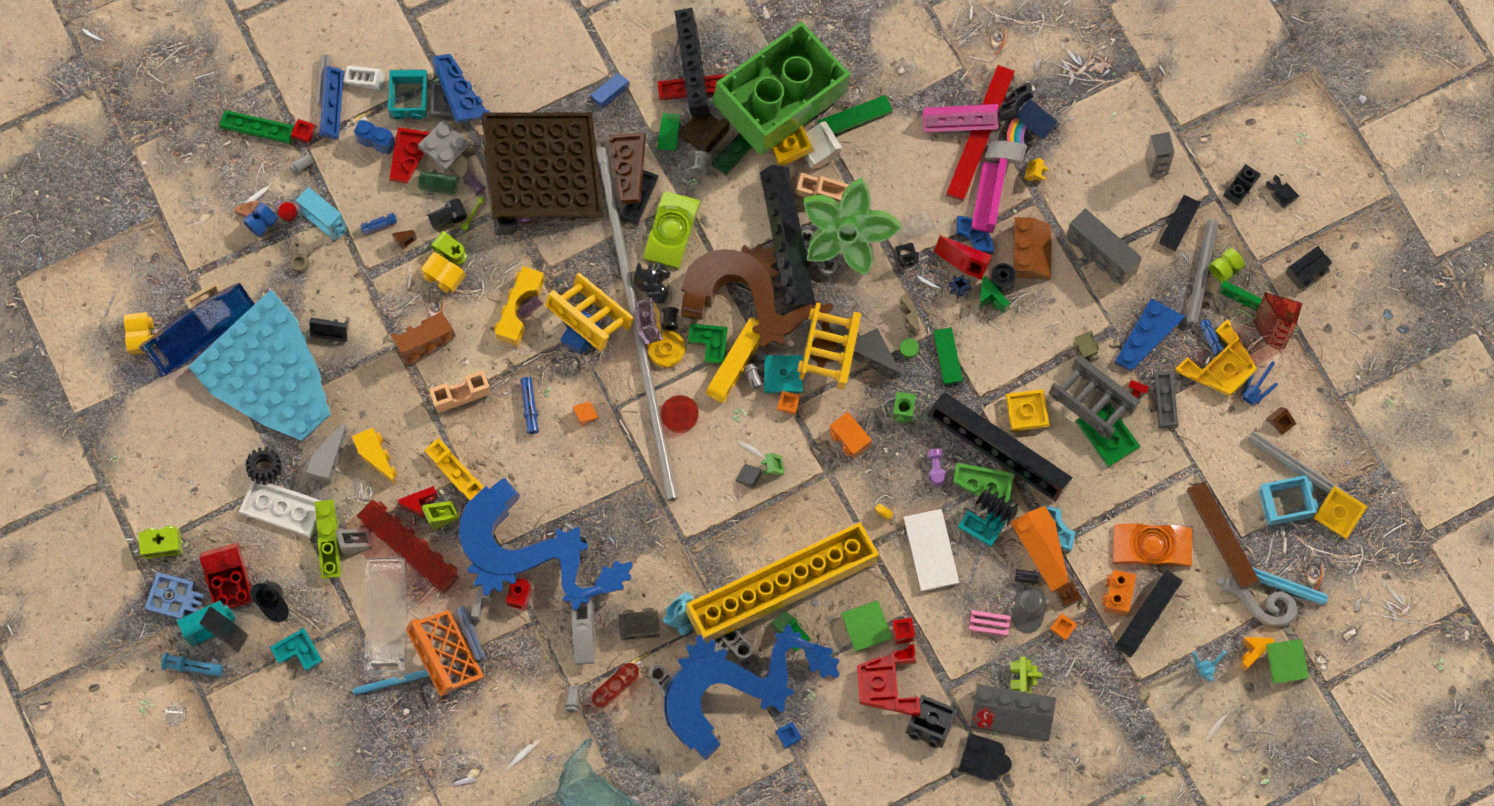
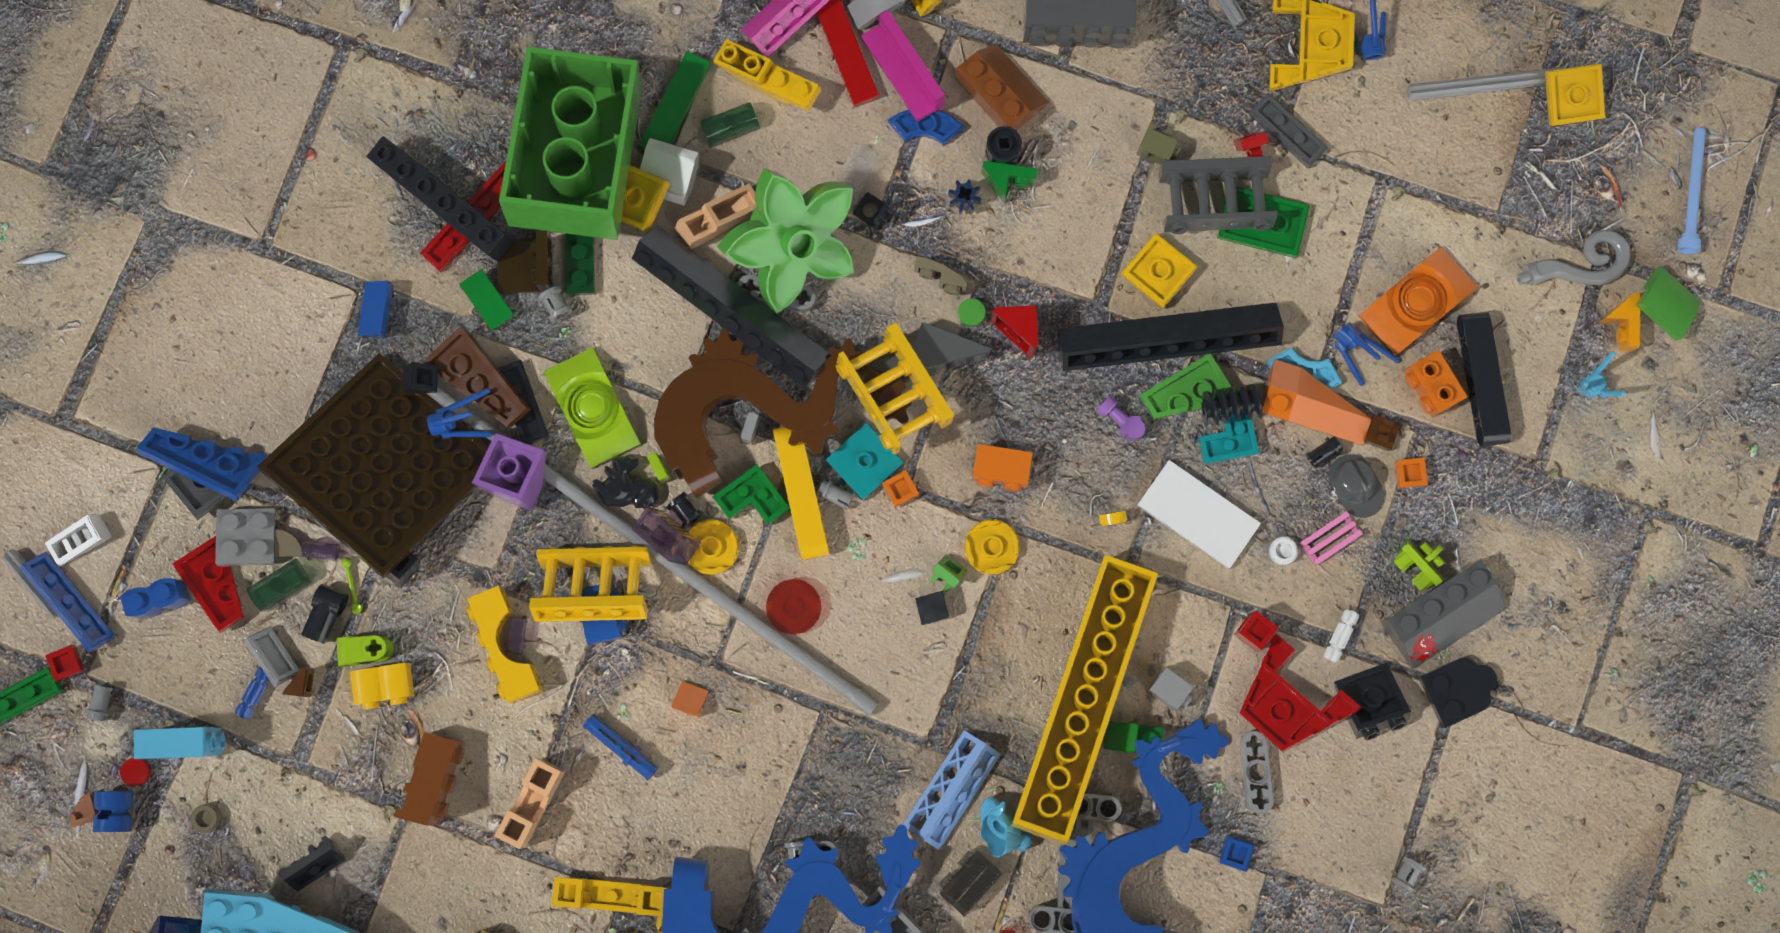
camera: 45 degrees left, 10 degrees up
teal window [388,70,429,120] -> none
bright green slope [841,600,892,652] -> none
bright green brick [893,392,916,423] -> none
green tile [933,327,963,386] -> none
red slope [934,235,992,280] -> none
blue wing [1115,298,1185,372] -> none
reddish brown tile [1186,482,1259,590] -> none
blue axle [1200,319,1224,355] -> none
medium azure axle [1252,567,1328,605] -> none
medium azure window [1258,475,1318,526] -> none
reddish brown slope [1267,407,1297,435] -> none
none -> light grey tile [244,626,300,688]
none -> black slope [403,362,438,393]
none -> blue plant [427,388,493,439]
none -> medium lavender slope [472,433,546,511]
none -> lime tile [647,452,671,484]
none -> clear green brick [700,102,760,148]
none -> yellow slope [713,39,822,112]
none -> light grey tile [740,412,760,445]
none -> light blue fence [903,730,1001,850]
none -> yellow tile [964,519,1020,575]
none -> red slope [990,305,1038,359]
none -> light grey brick [1146,667,1194,711]
none -> light grey beam [1240,731,1274,814]
none -> white tile [1268,537,1298,565]
none -> white axle [1324,609,1359,663]
none -> blue plant [1334,322,1400,386]
none -> light blue piece [1677,127,1706,254]

